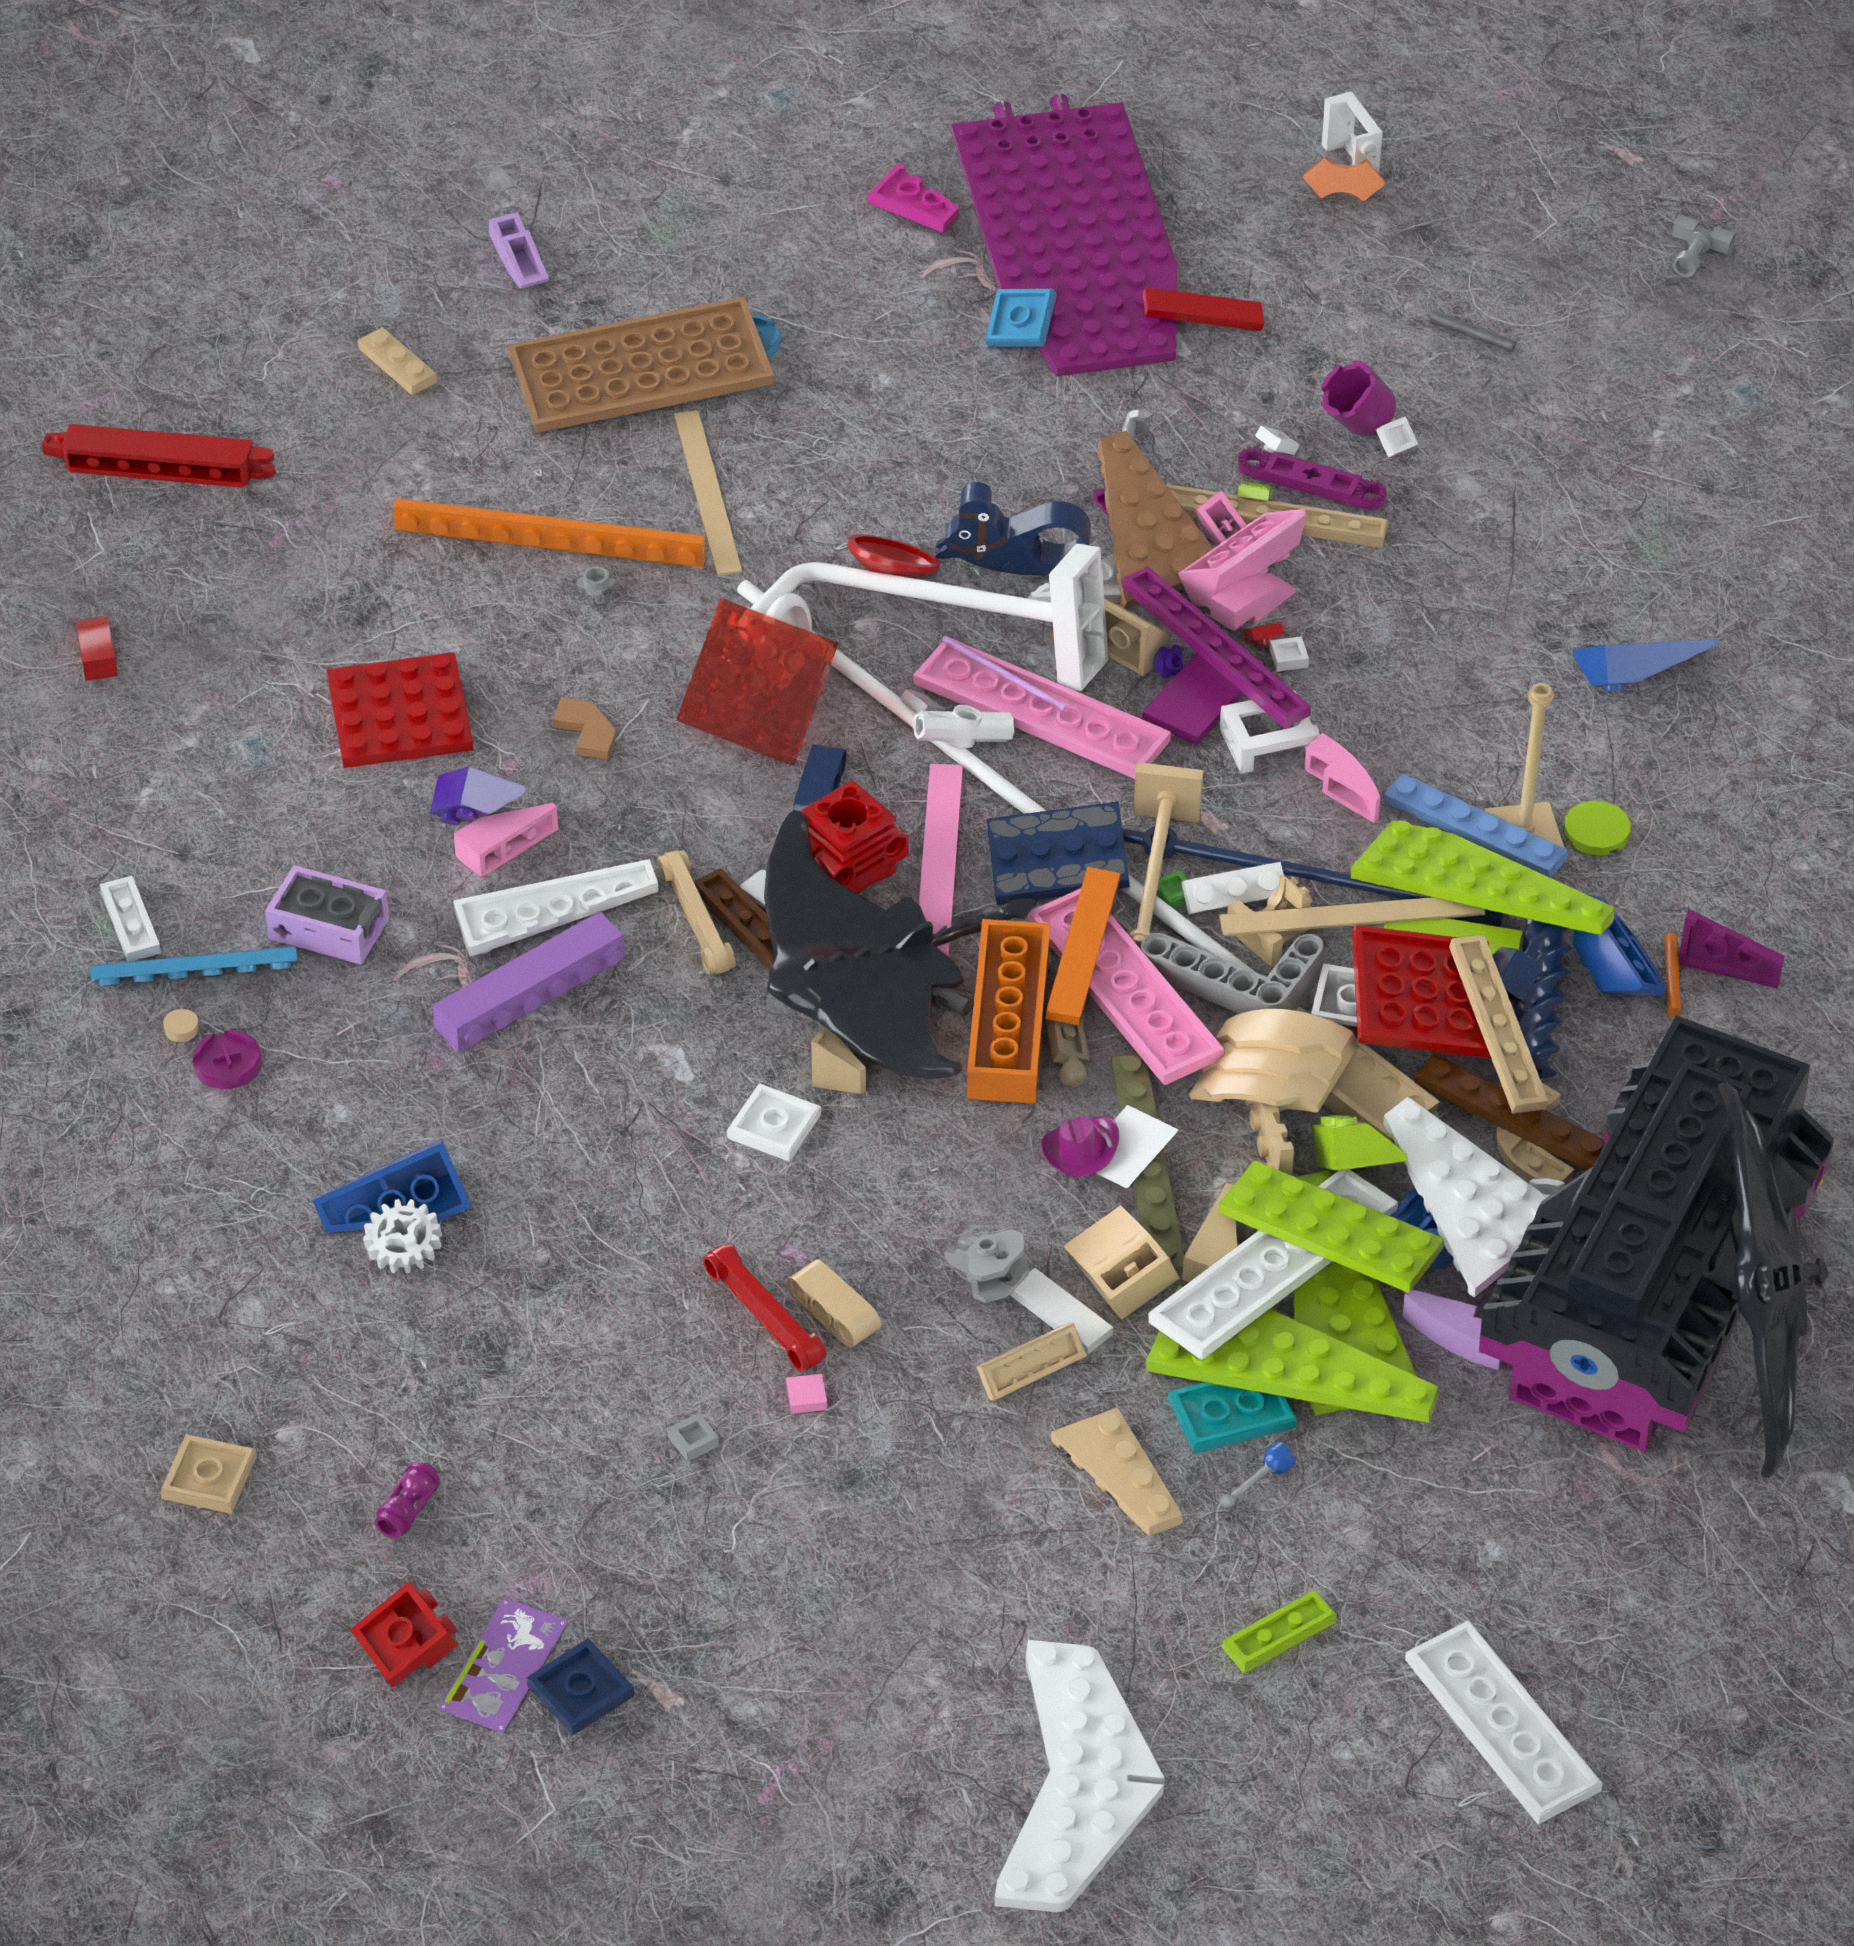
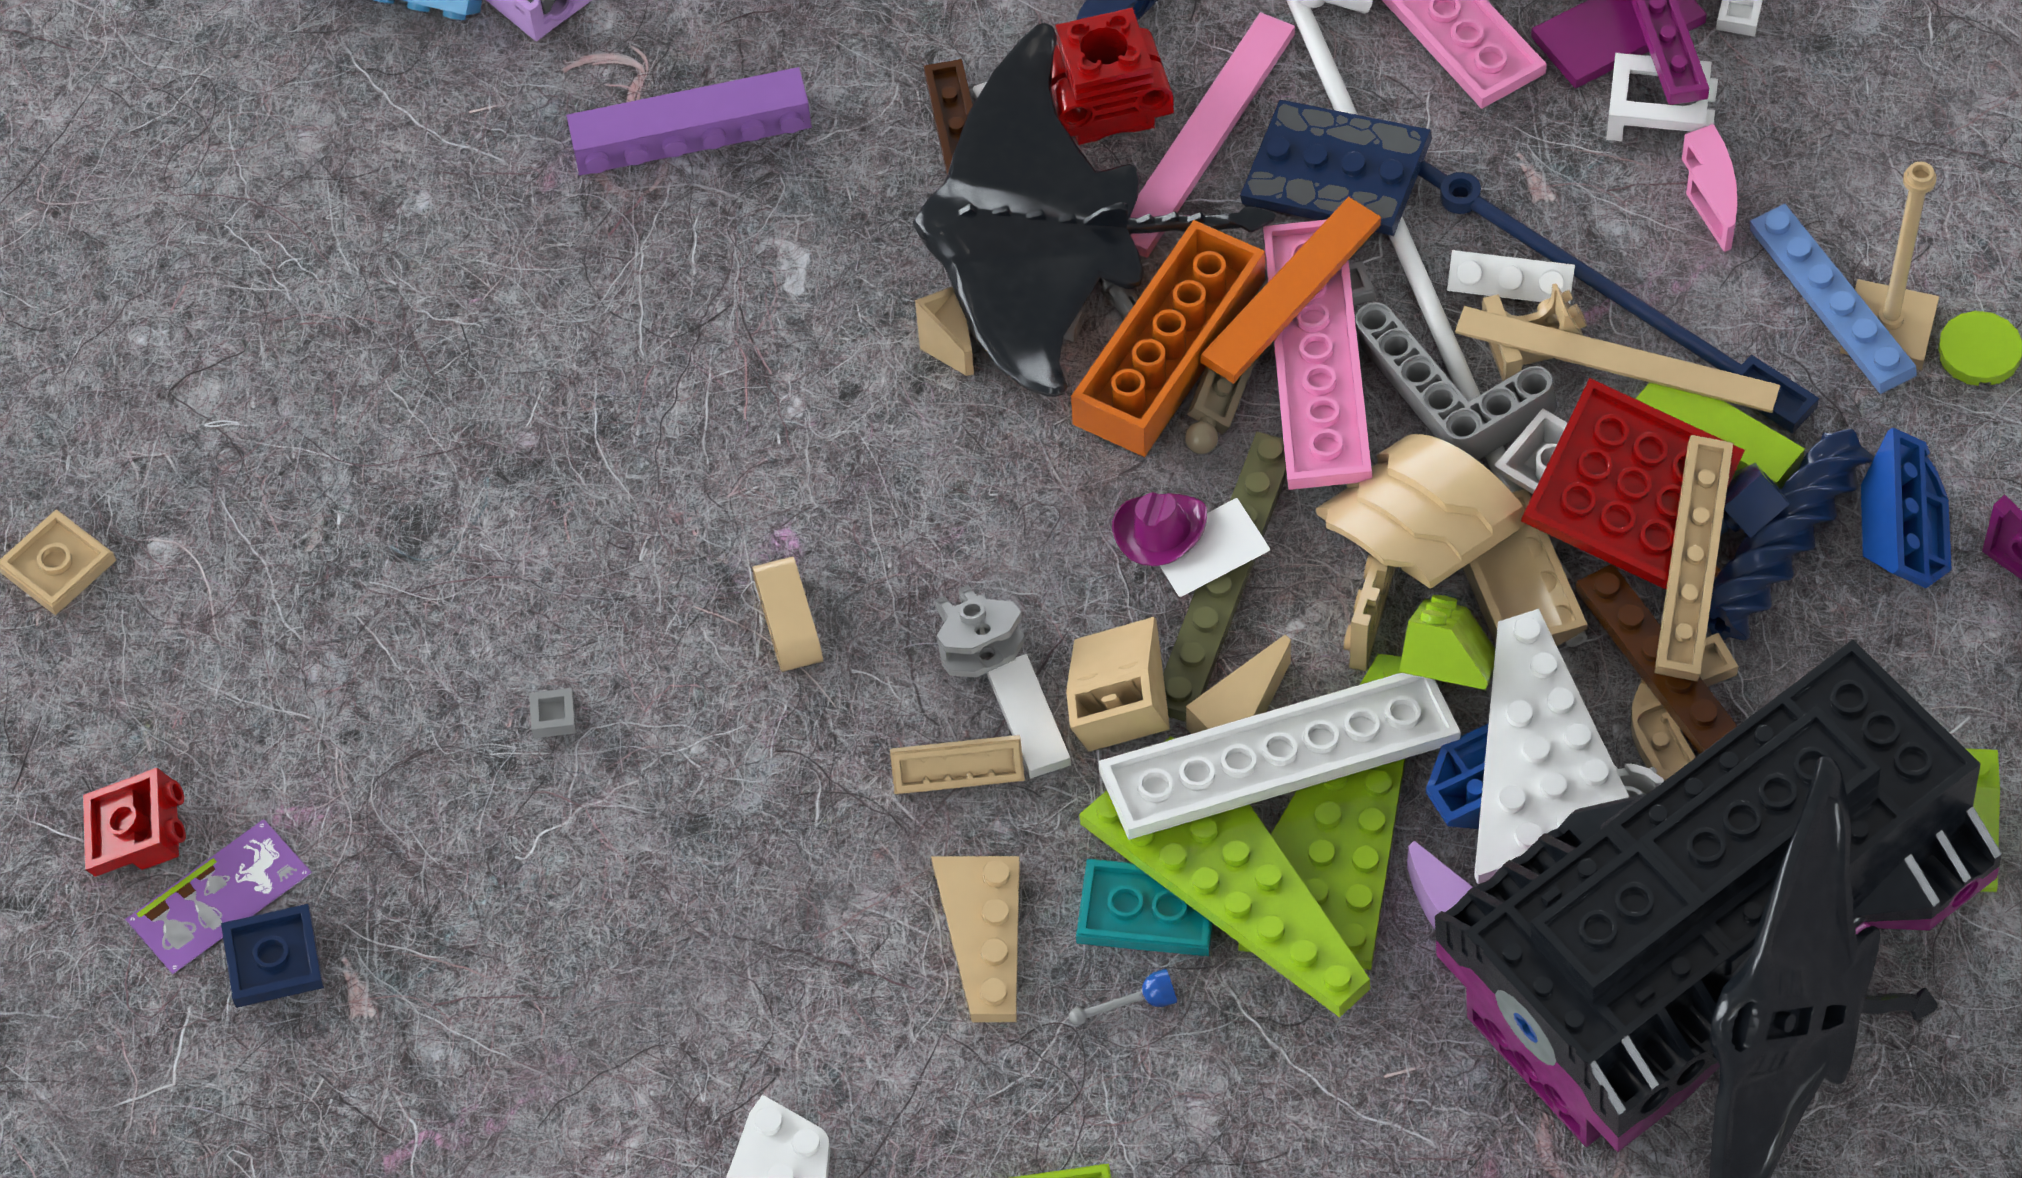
camera: 30 degrees right, 10 degrees up
tan tile [163,1009,199,1042] -> none
magenta tile [193,1030,262,1089] -> none
blue wedge [312,1139,472,1233] -> none
white gear [363,1199,442,1274] -> none
magenta piece [375,1462,440,1538] -> none
white wing [453,859,658,957] -> none
tan piece [657,850,736,975] -> none
red piece [702,1243,827,1372] -> none
white tile [727,1083,821,1162] -> none
bright pink tile [786,1374,827,1414] -> none
tan tile [1129,762,1203,950] -> none
bright green tile [1156,870,1188,909] -> none
lime plate [1219,1160,1444,1293] -> none
lime wing [1351,820,1615,935] -> none
orange bar [1664,933,1681,1017] -> none

